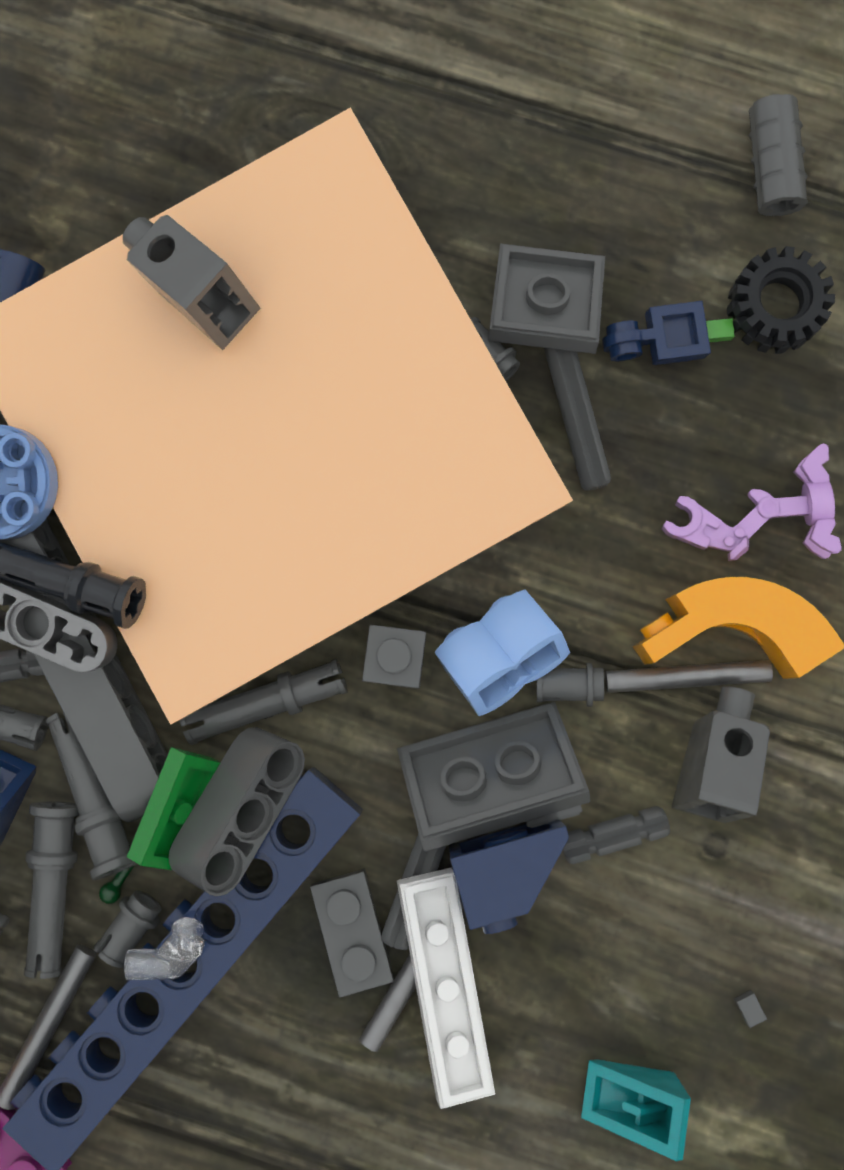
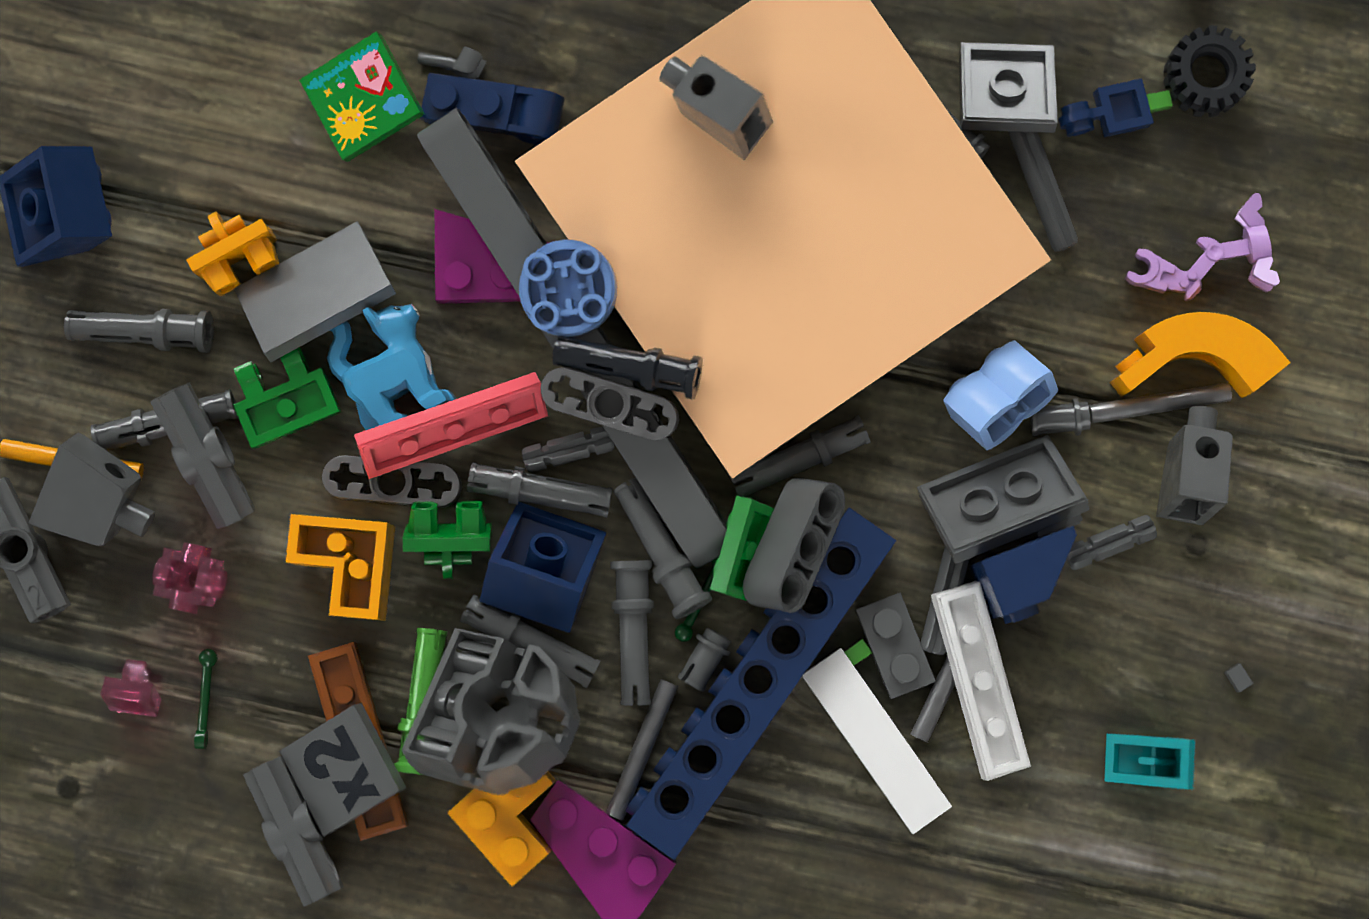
camera: 10 degrees left, 0 degrees up
clear arm [124,917,205,980] -> none
dark grey brick [362,625,427,689] -> none
none -> white tile [802,648,952,834]
none -> bright green piece [844,639,872,666]

